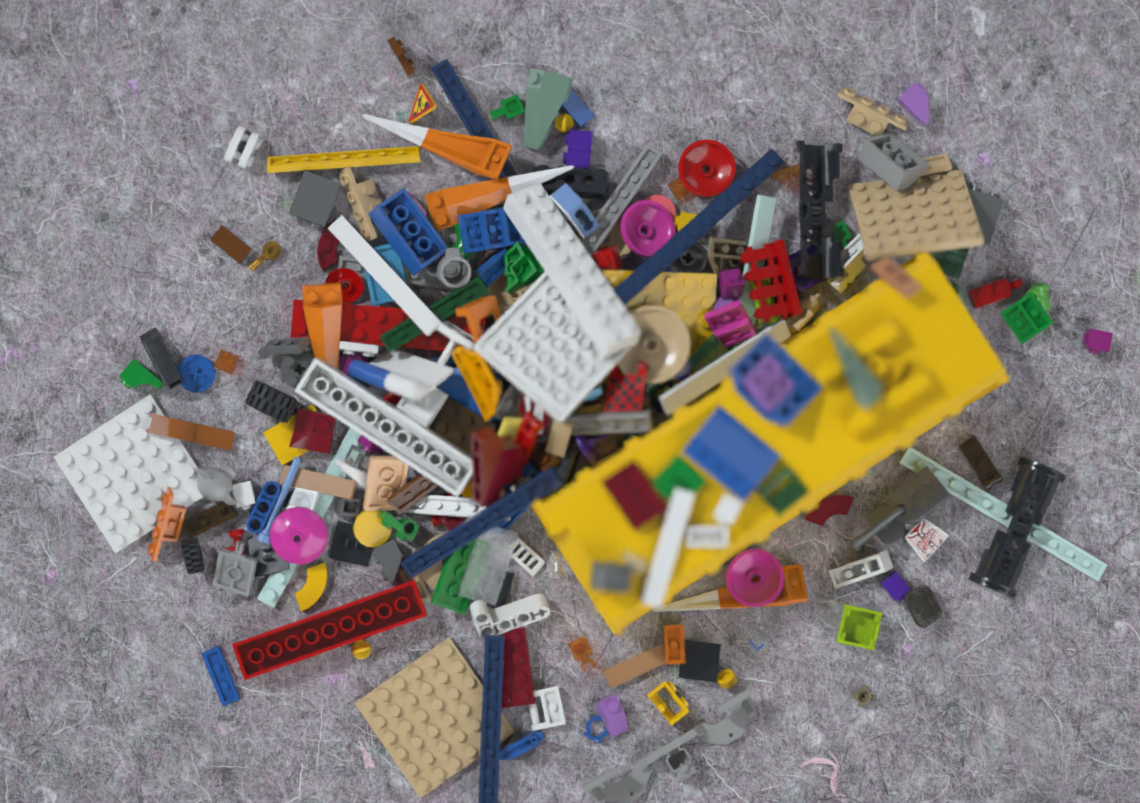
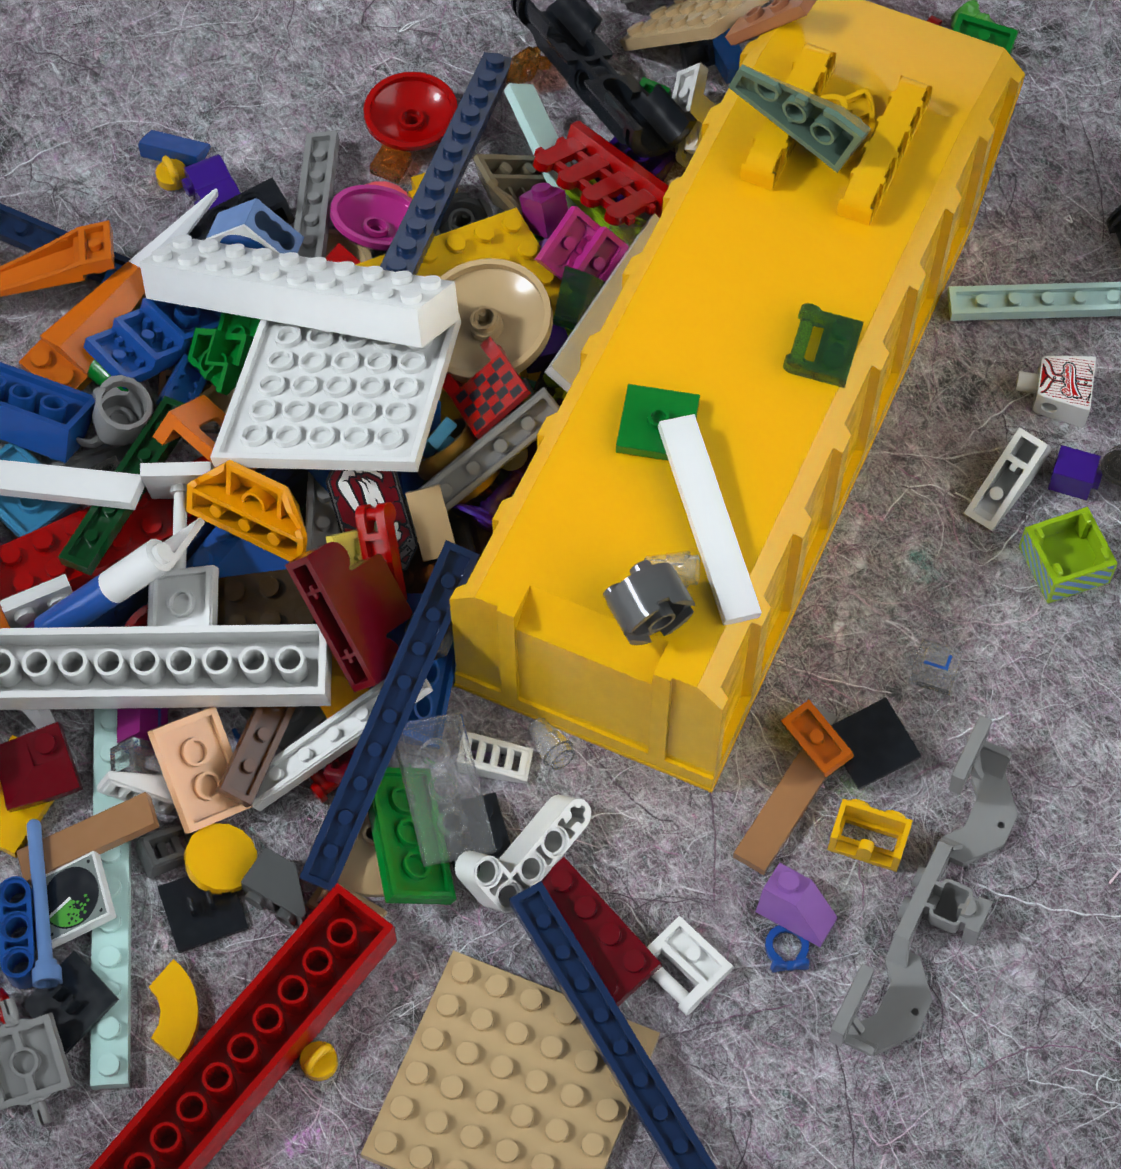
camera: 30 degrees left, 25 degrees down
dark pink dish [270,507,328,564] -> none
green plate [377,511,418,542] -> none
green plate [490,94,525,120] -> none
blue hat [499,731,545,760] -> none
sand green wedge [524,68,574,150] -> none
clear orange plate [567,635,596,672] -> none
dark red plate [601,460,667,532] -> none
orange plate [652,564,808,612] -> none
blue slope [682,406,781,502] -> none
white slope [687,526,728,547] -> none
white brick [714,494,743,526] -> none
yellow tile [717,669,737,689] -> none
dark pink dish [726,549,784,607] -> none
blue slope [729,333,822,426] -> none
medium lavender slope [743,355,794,413] -> none
dark red tile [804,495,854,526] -> none
dark grey plate [850,466,952,555] -> none
dark brown plate [958,436,1004,491] -> none
magenta brick [1082,329,1113,355] -> none

